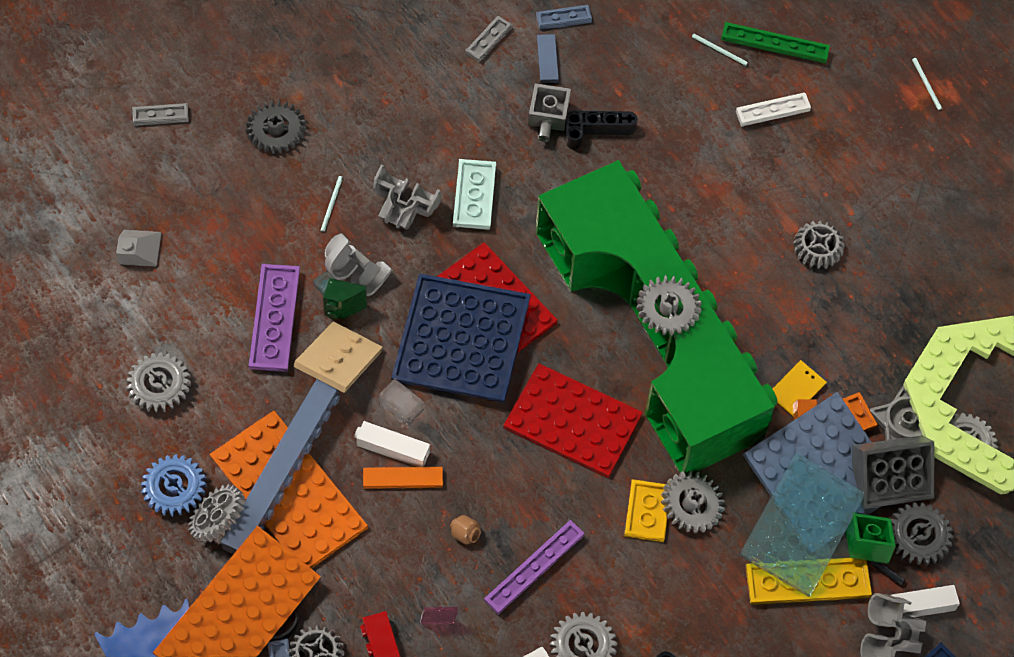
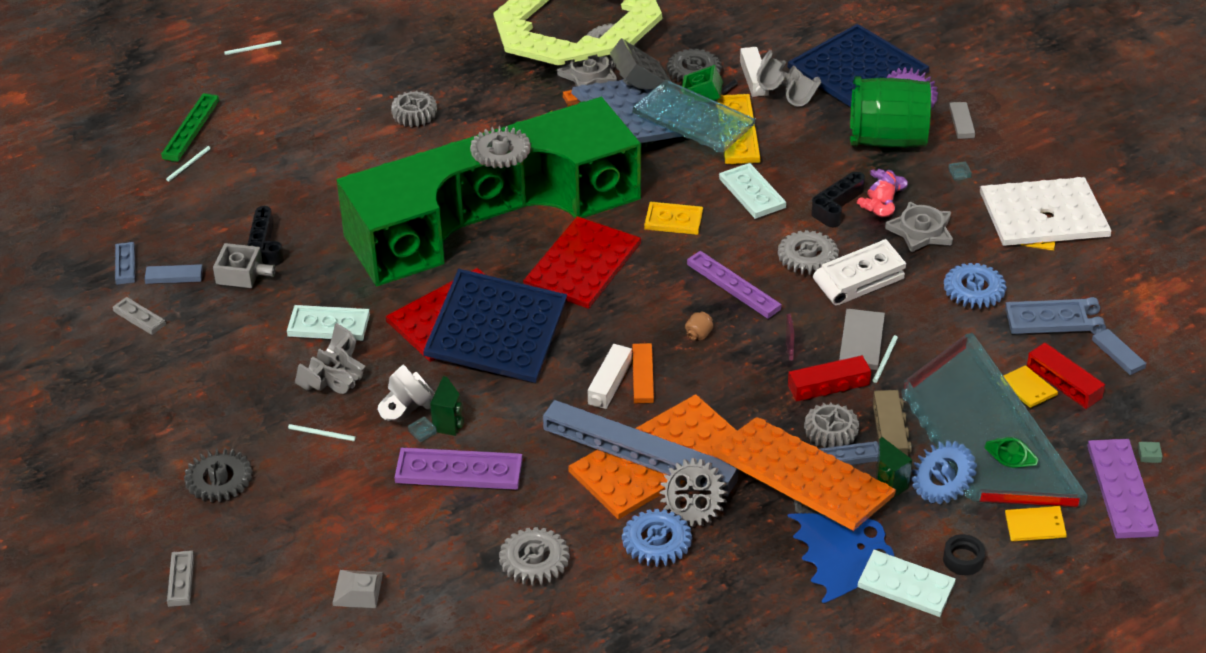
camera: 85 degrees left, 20 degrees down
tan plate [294,321,383,393] -> none
clear brick [379,379,424,426] -> none
light grey gear [661,470,725,533] -> none
white plate [736,93,811,127] -> none
none -> light aqua plate [719,163,786,219]

